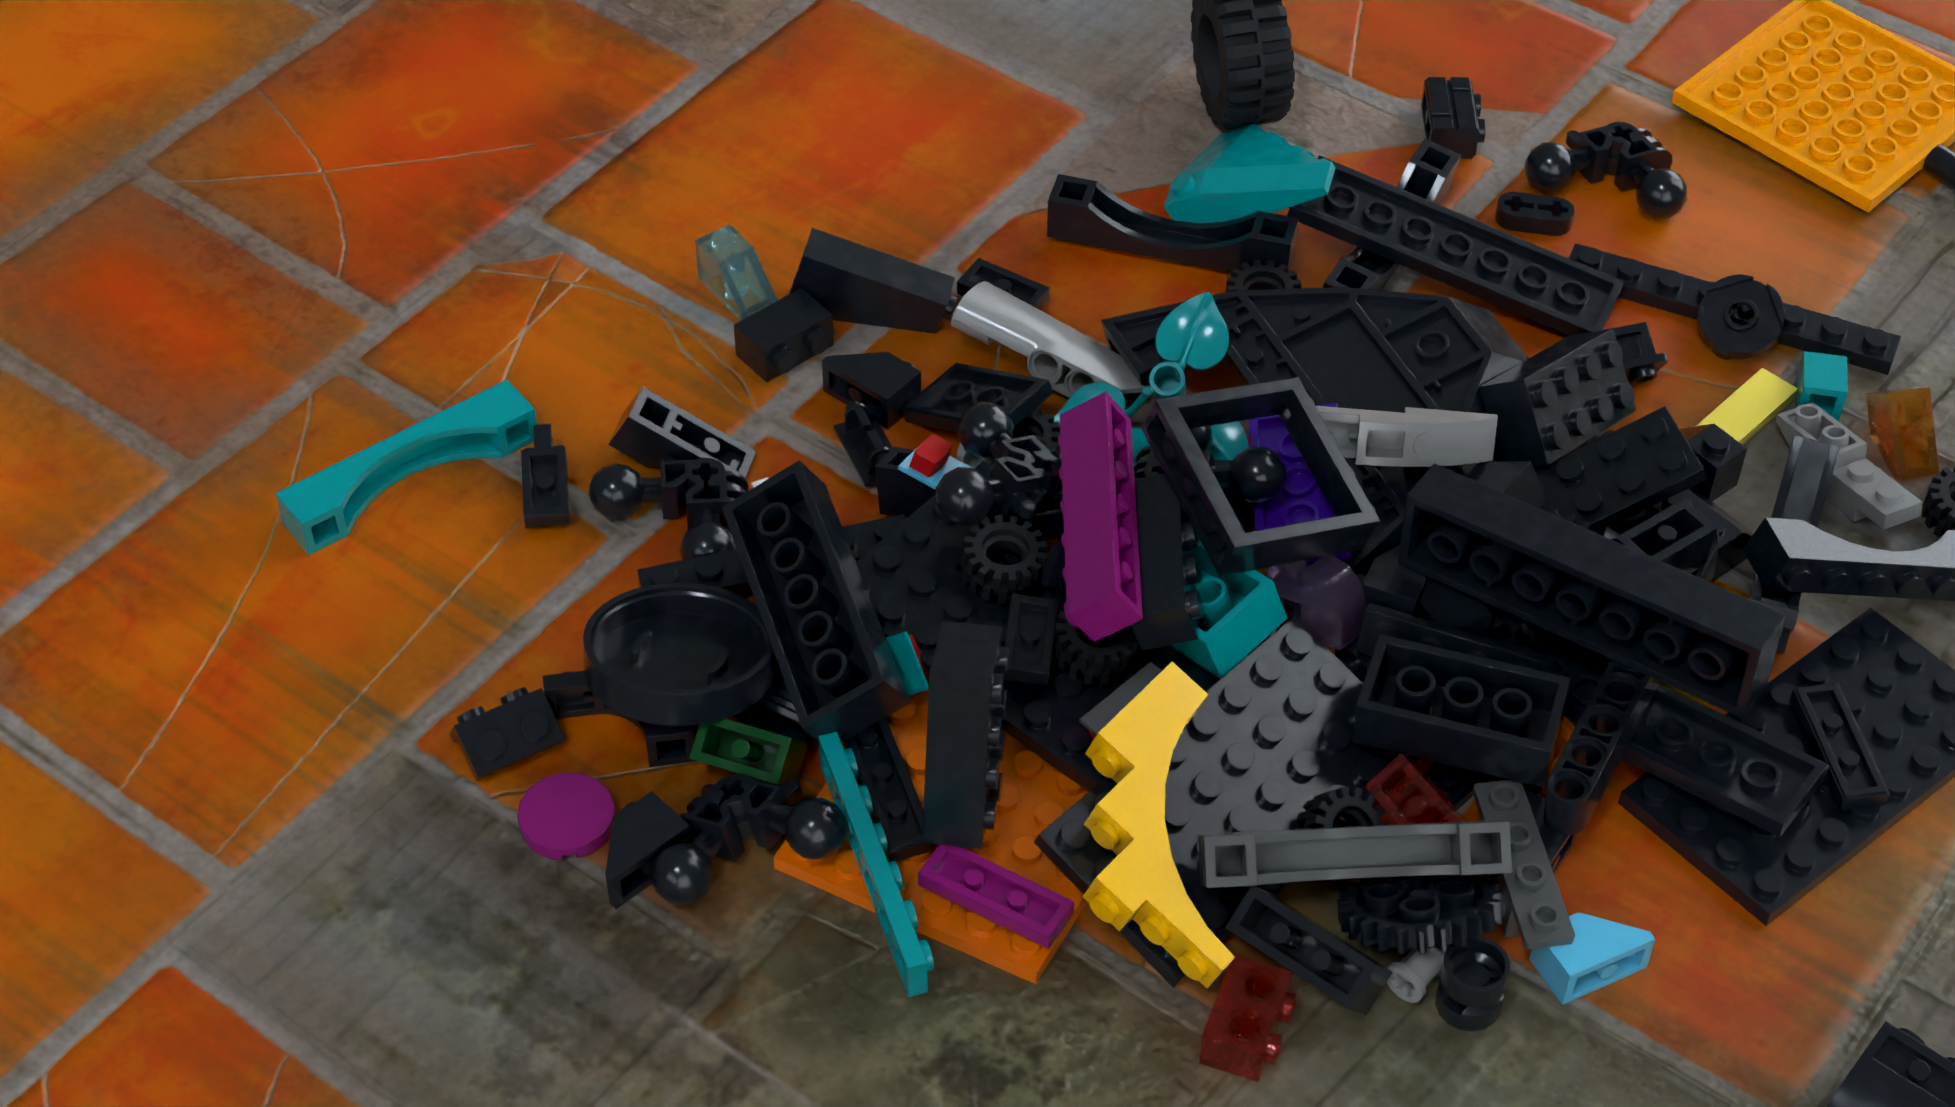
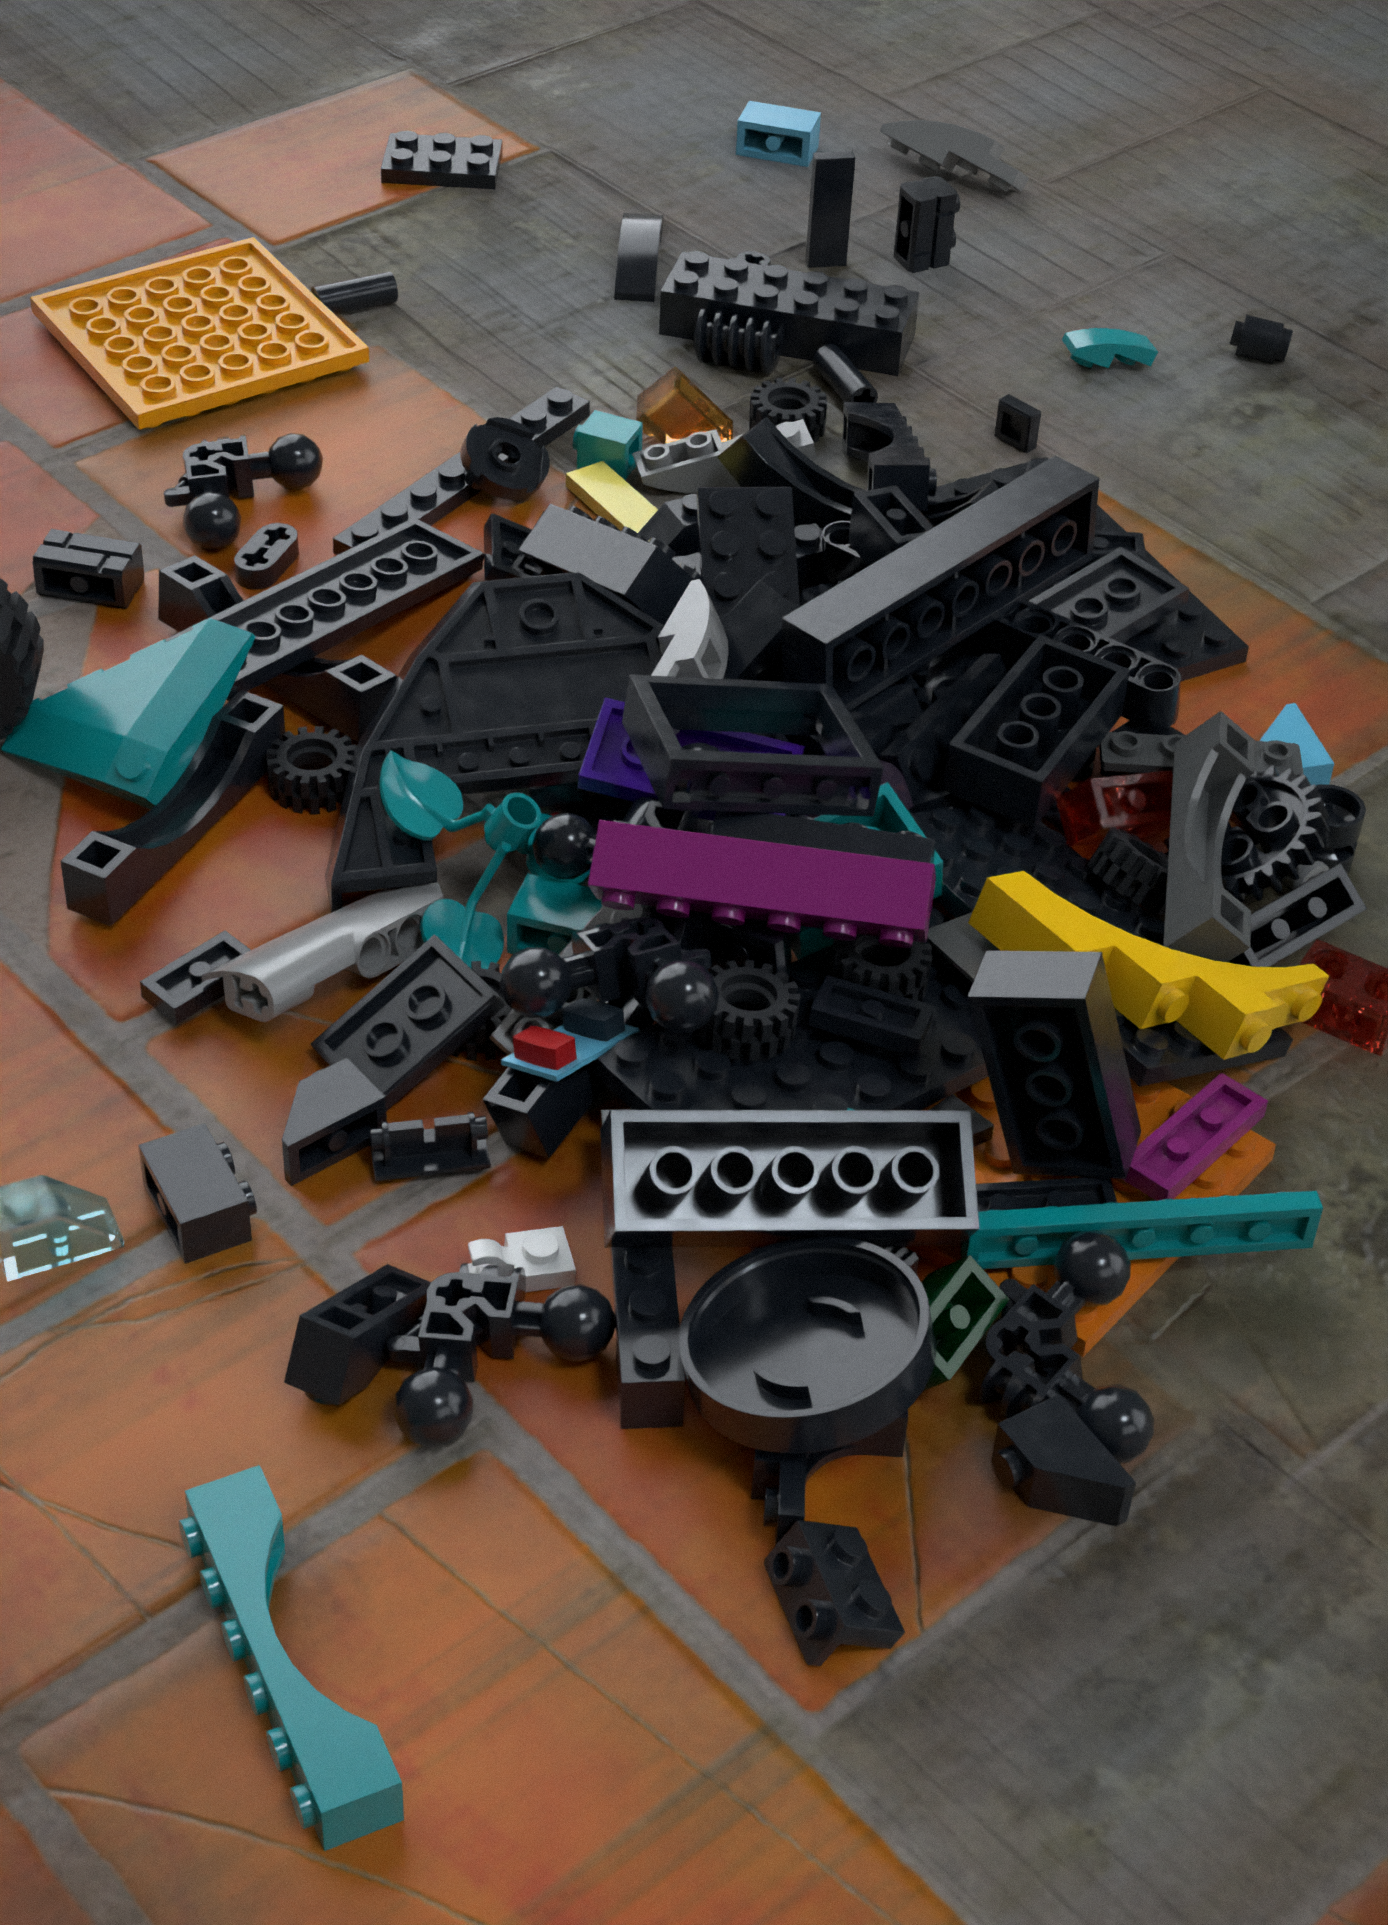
camera: 80 degrees left, 5 degrees down
magenta tile [517,773,616,860] -> none
black hinge [521,424,570,528] -> none
black slope [789,228,957,334] -> none

